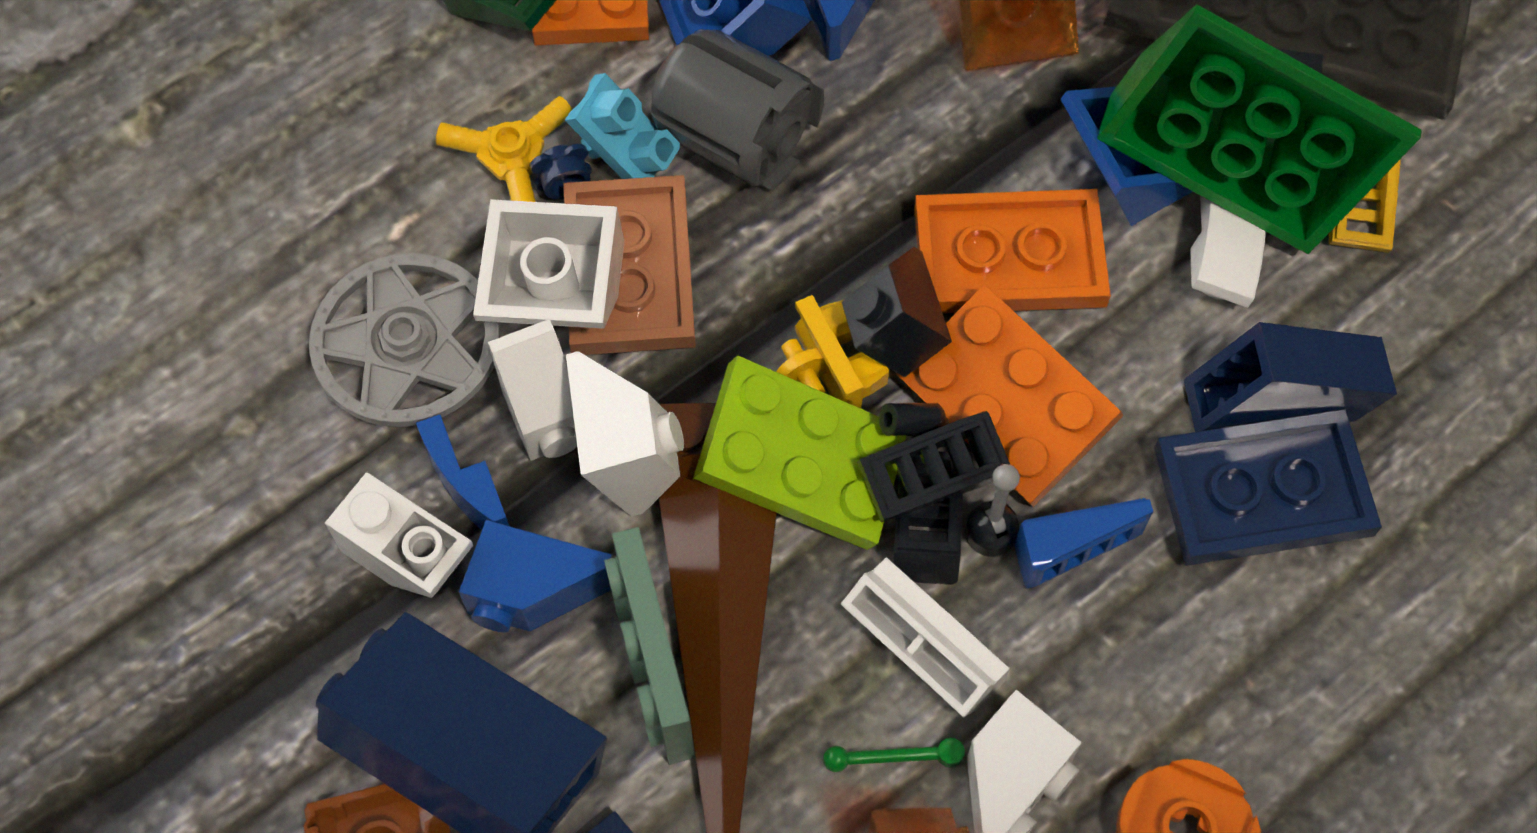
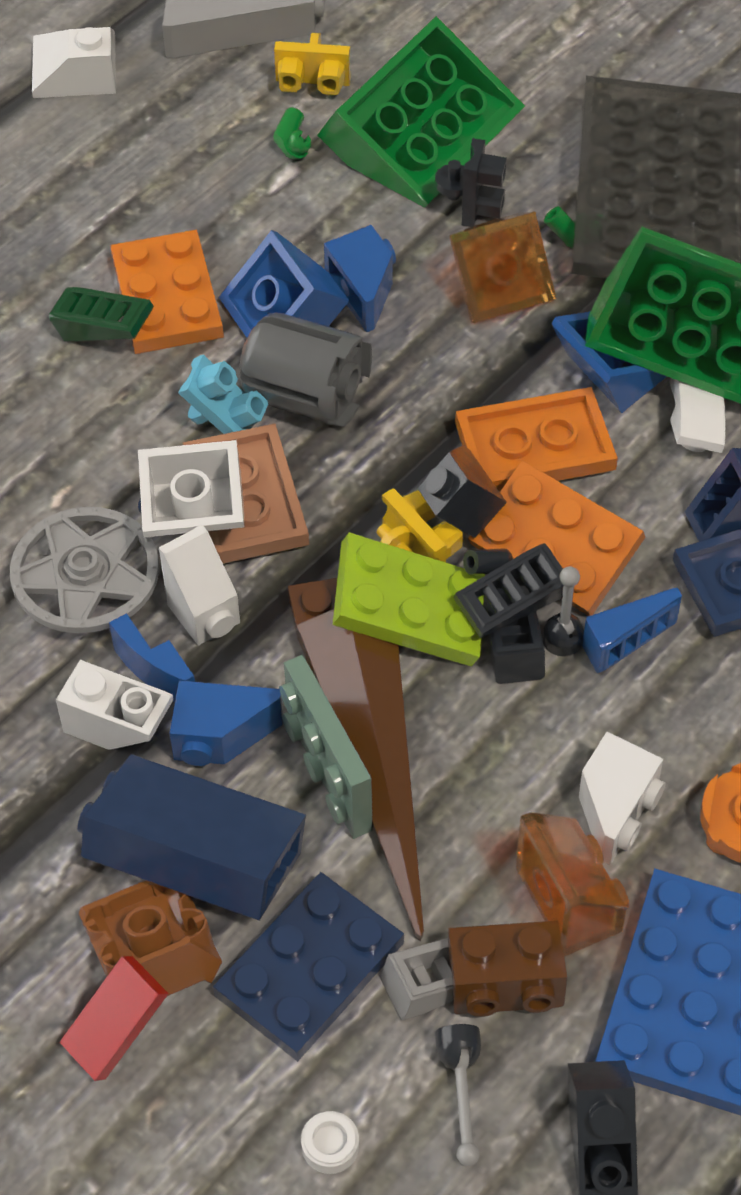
camera: 10 degrees left, 10 degrees down
yellow piece [436,96,573,202] -> none
dark blue plate [530,144,592,199] -> none
white slope [566,351,684,517] -> none
green hinge [823,738,965,773] -> none
white piece [841,557,1010,717] -> none

